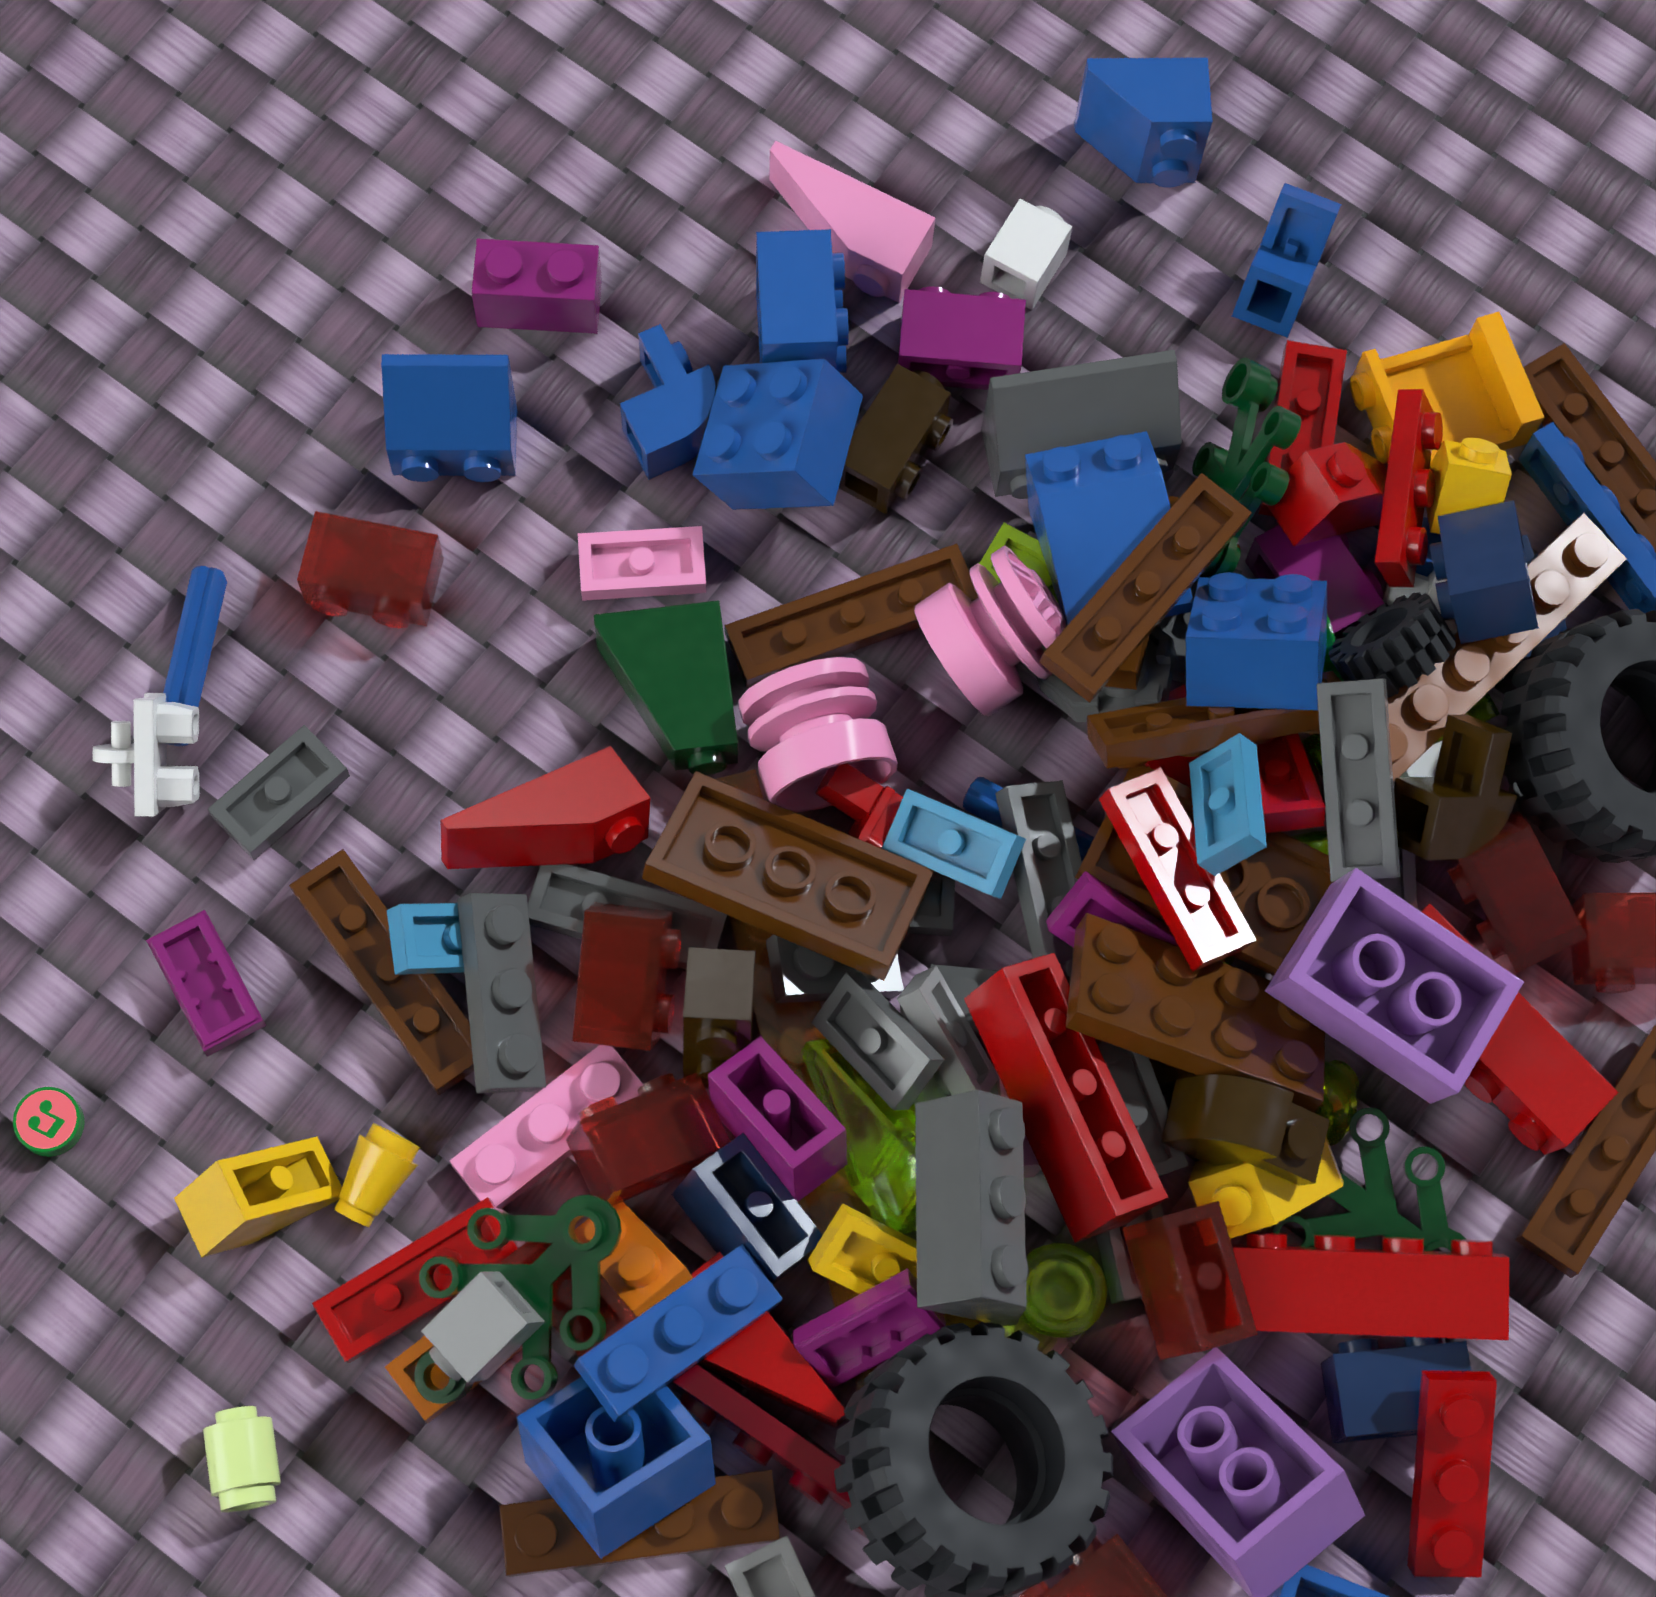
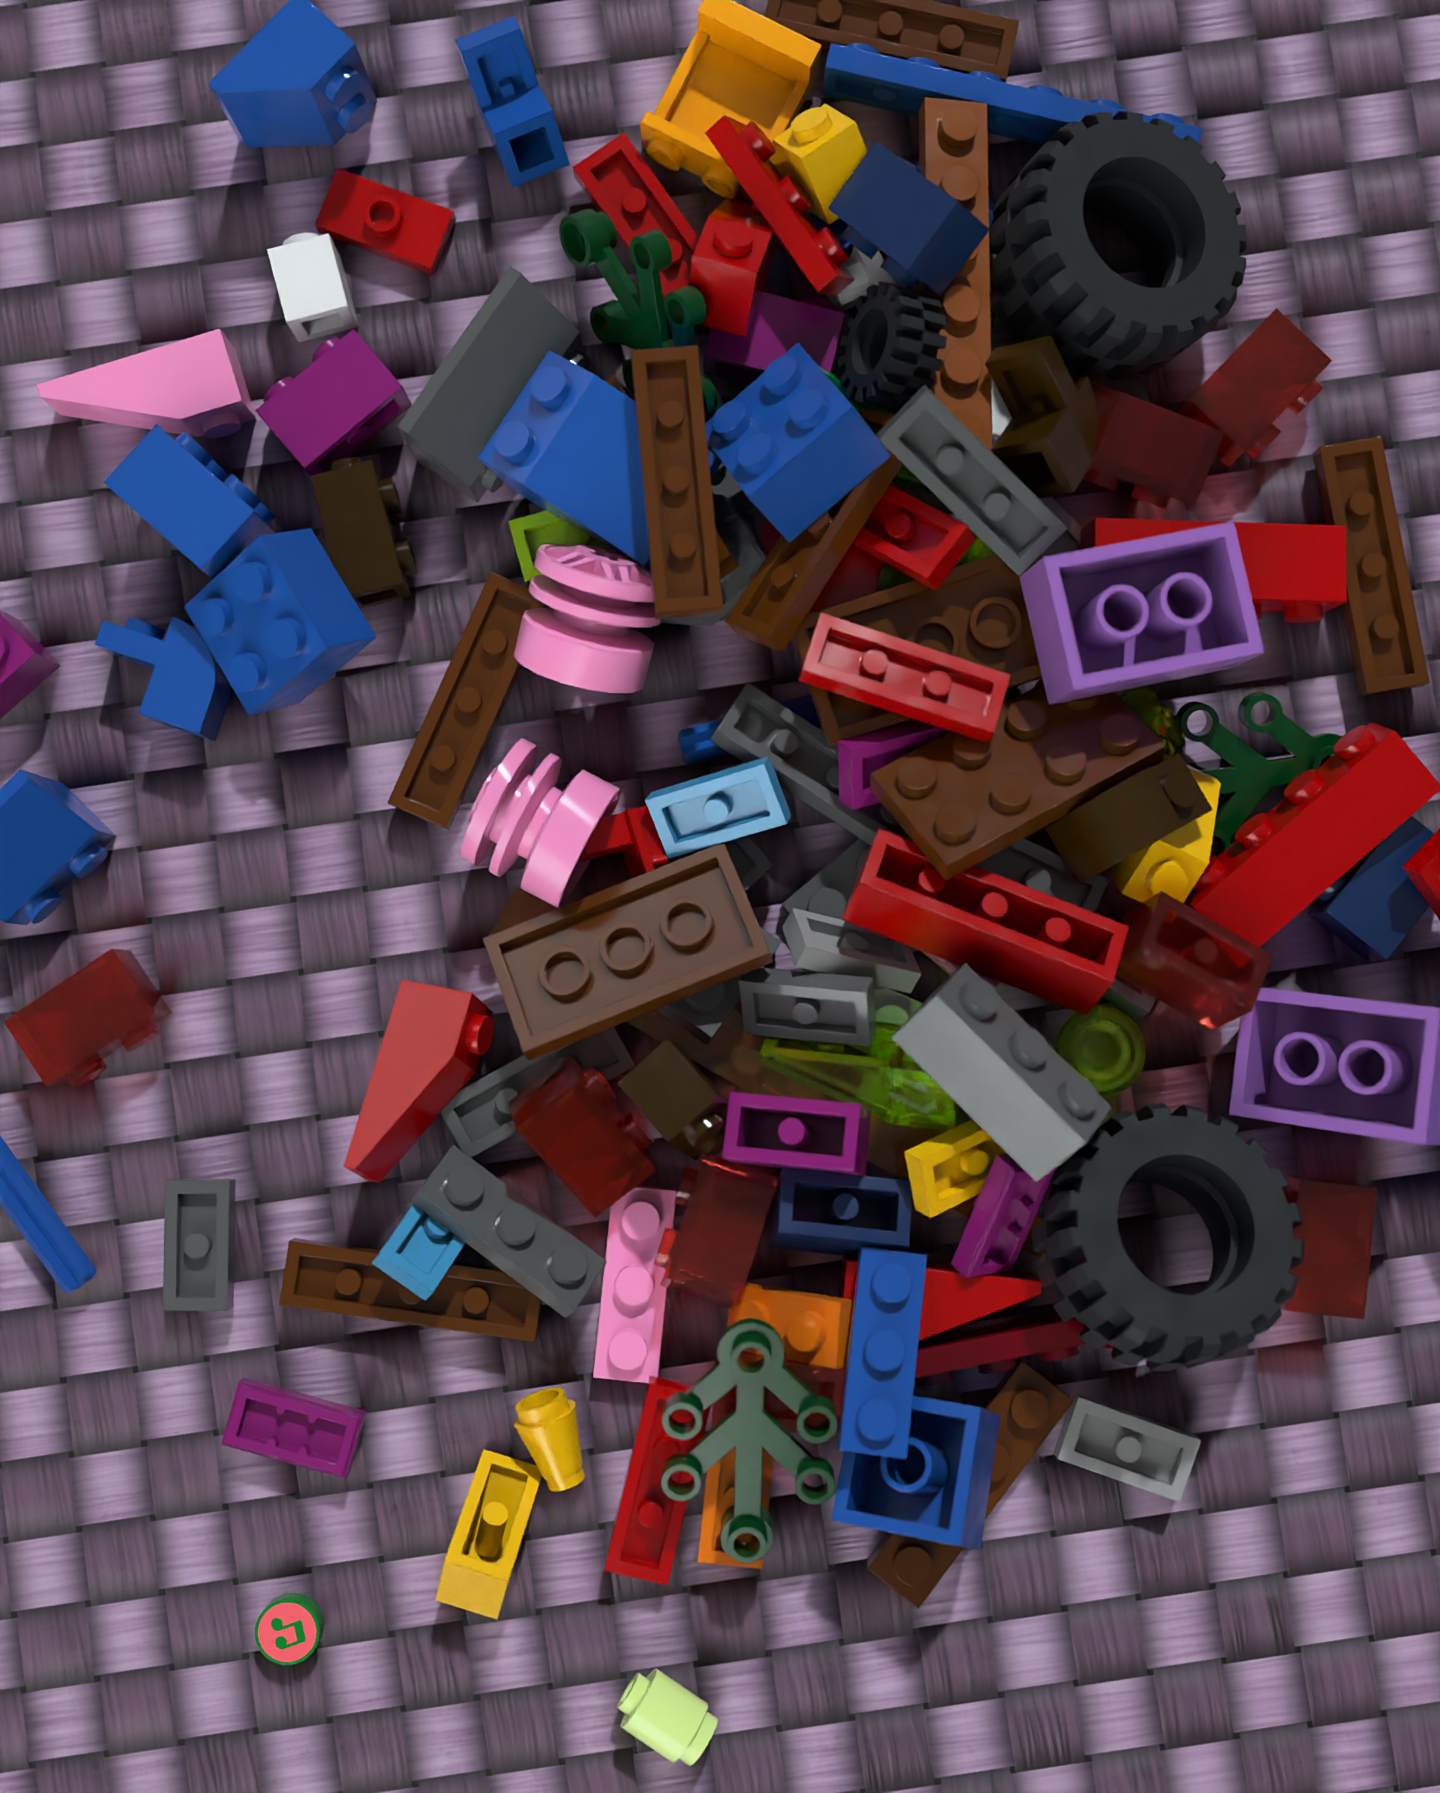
camera: 40 degrees left, 15 degrees up
white hips [93,693,200,816] -> none
light grey brick [421,1271,545,1383] -> none
bright pink plate [578,526,706,601] -> none
dark green slope [594,600,738,775] -> none
dark azure plate [1189,733,1267,876] -> none
none -> red plate [315,168,456,276]

